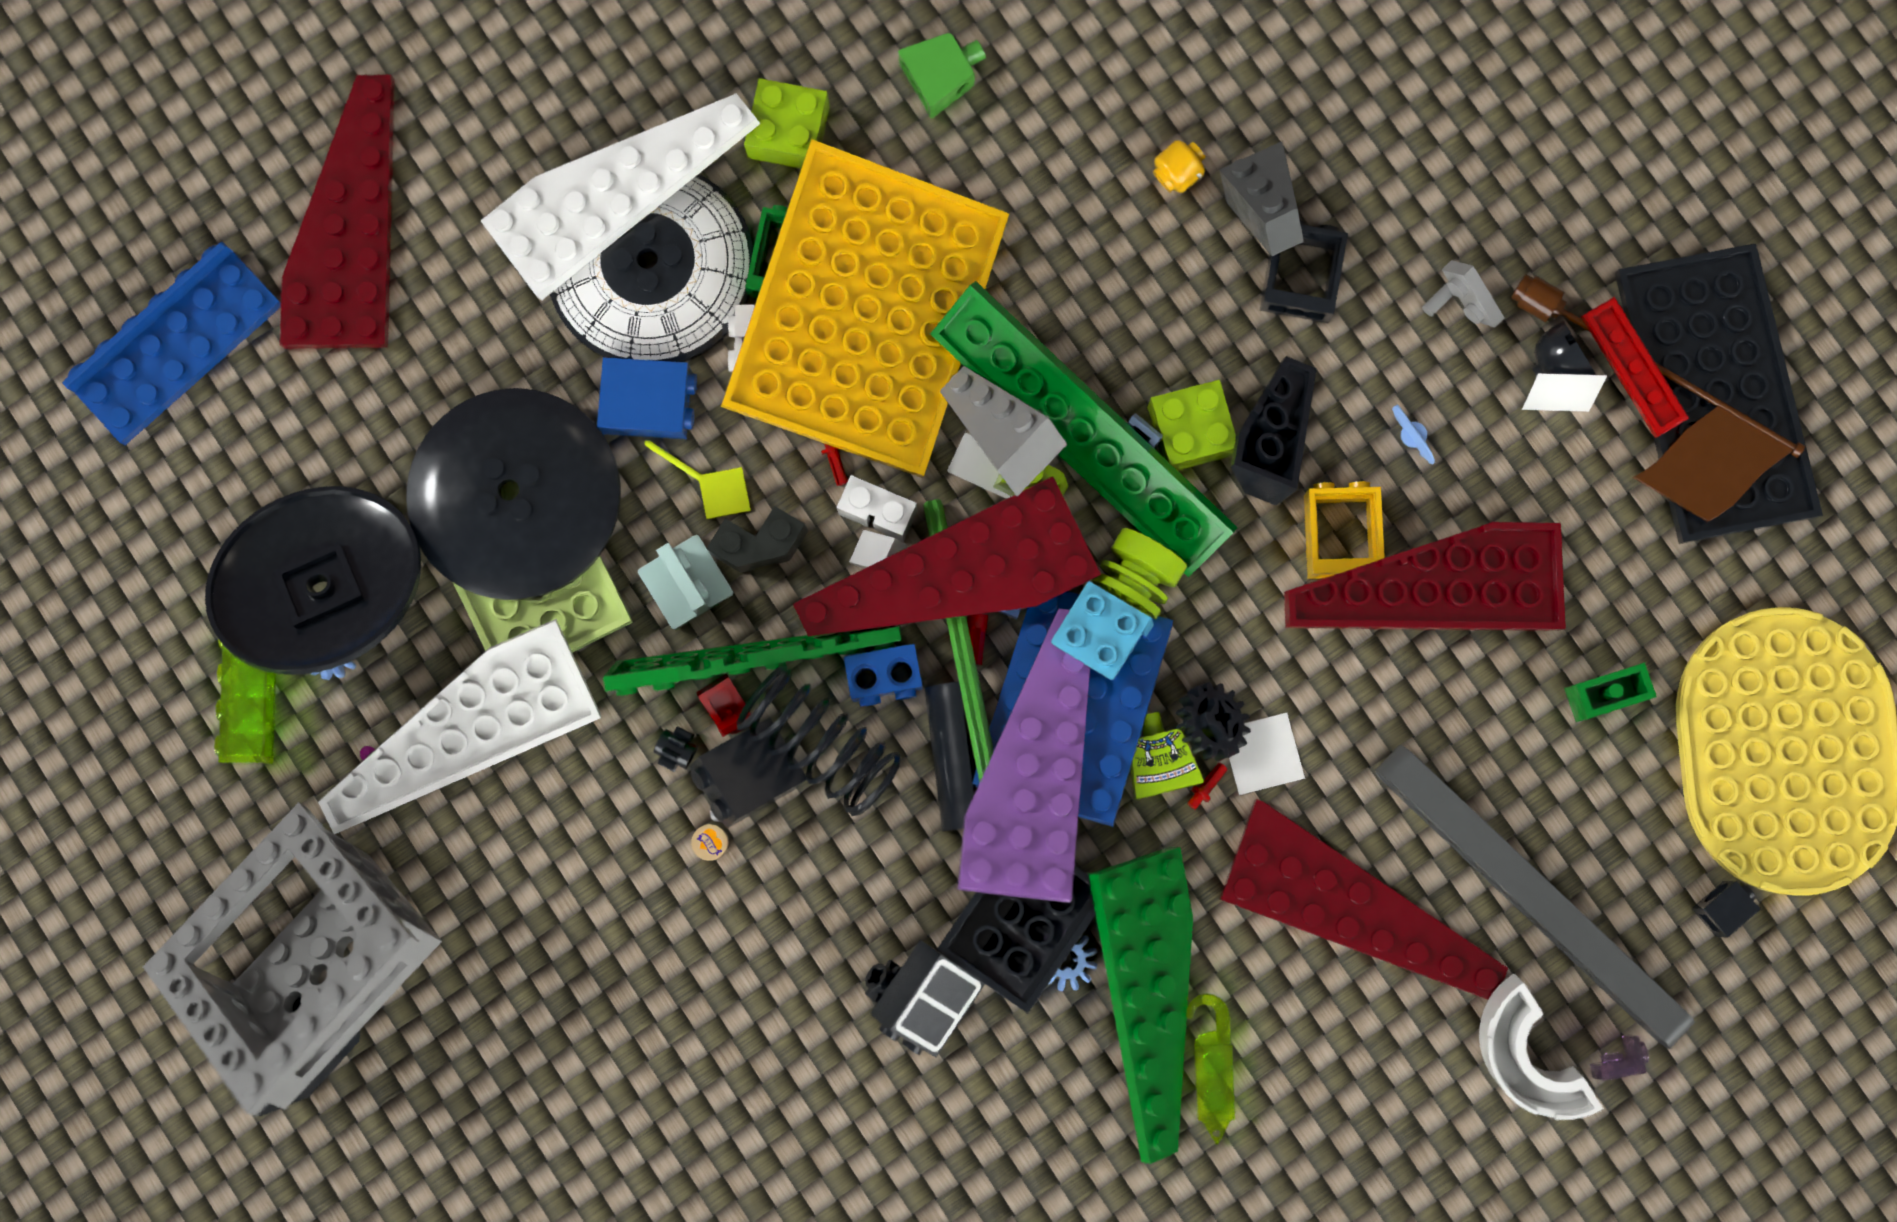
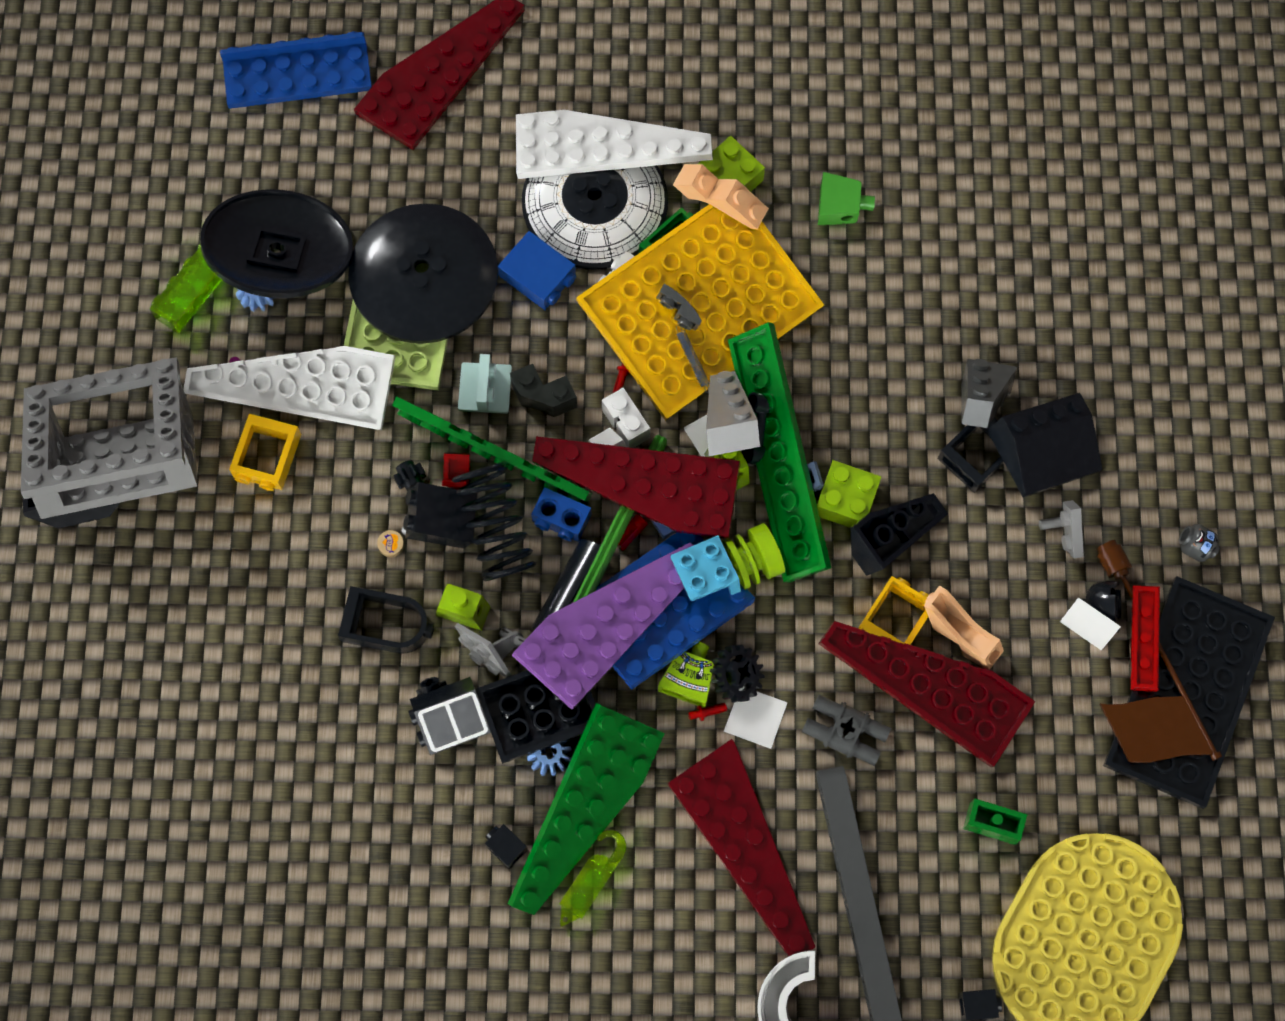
camera: 30 degrees right, 10 degrees down
neon yellow piece [645,440,751,519] -> none
yellow head [1153,140,1206,193] -> none
light blue piece [1392,404,1435,464] -> none
none -> yellow window [229,414,301,491]
none -> black window [338,586,435,654]
none -> lime torso [435,584,491,631]
none -> light grey plate [454,623,526,678]
none -> black brick [485,824,528,869]
none -> dark grey slope [656,284,702,331]
none -> light nougat arch [673,164,769,229]
none -> sand blue piece [676,325,710,393]
none -> black bar [741,392,770,465]
none -> dark grey pin [802,695,892,766]
none -> light nougat arch [924,586,1004,670]
none -> black slope [988,393,1103,498]
none -> dark grey head [1179,524,1220,562]

